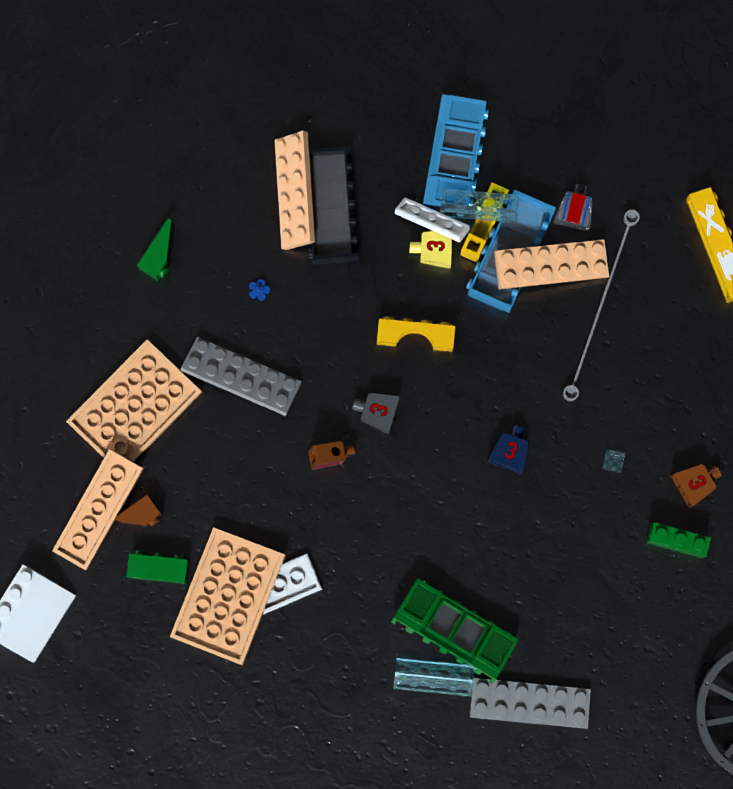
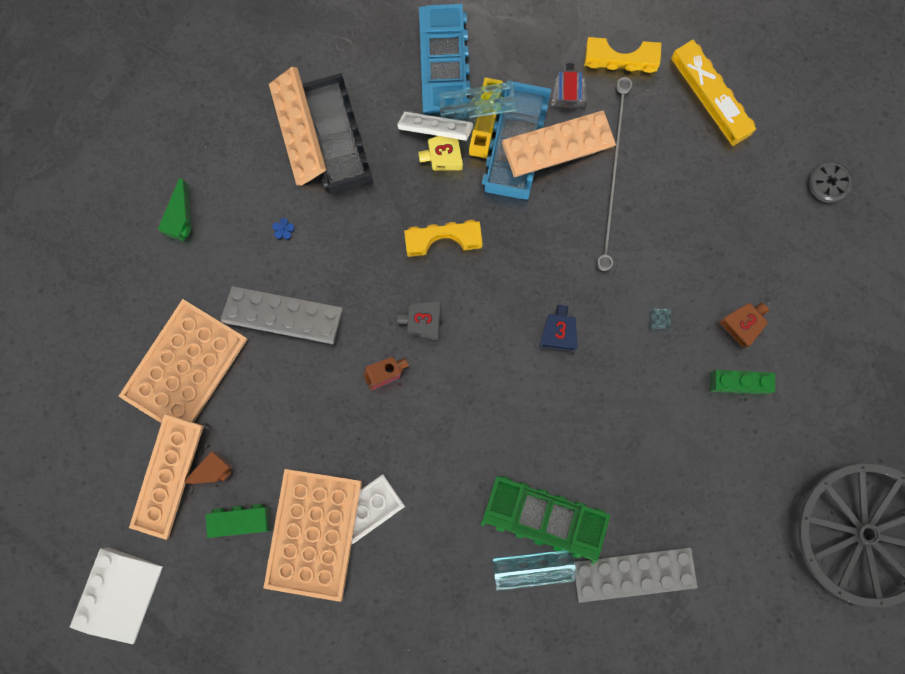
camera: 10 degrees left, 0 degrees up
none -> yellow arch [584,37,661,73]

